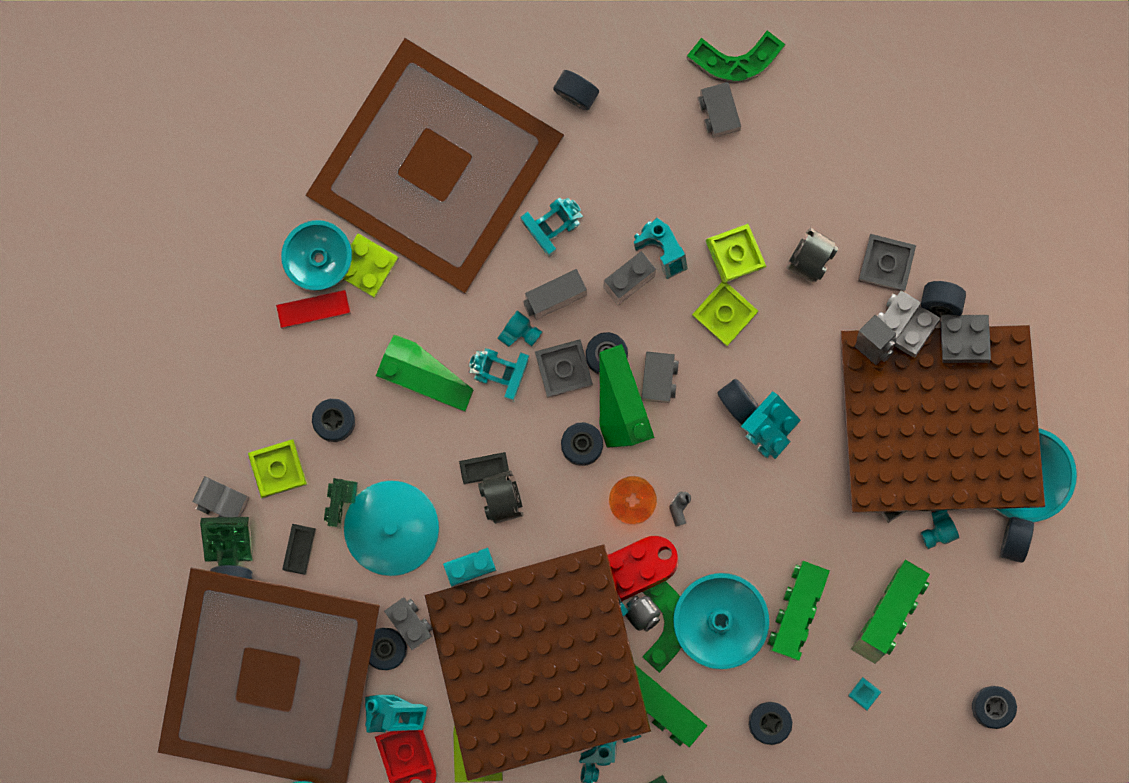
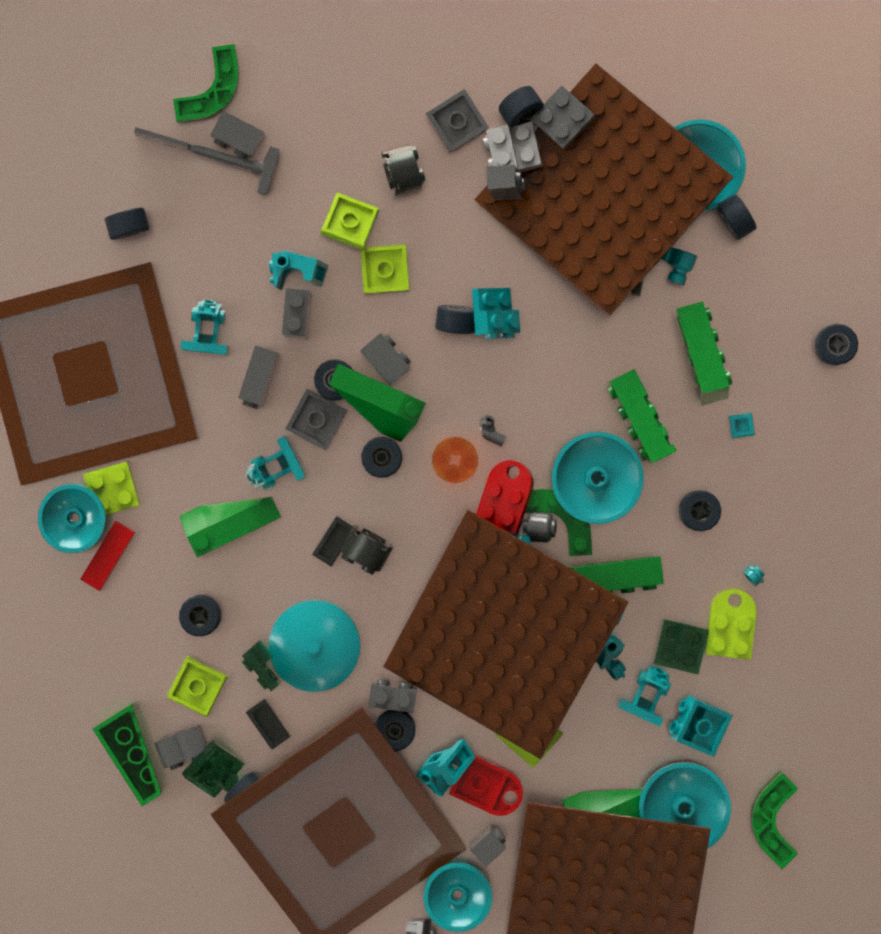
camera: 50 degrees left, 5 degrees up
teal brick [443,548,497,587] -> none
teal piece [497,310,542,347] -> none
none -> green wedge [92,704,162,806]
none -> dark grey piece [134,127,279,195]

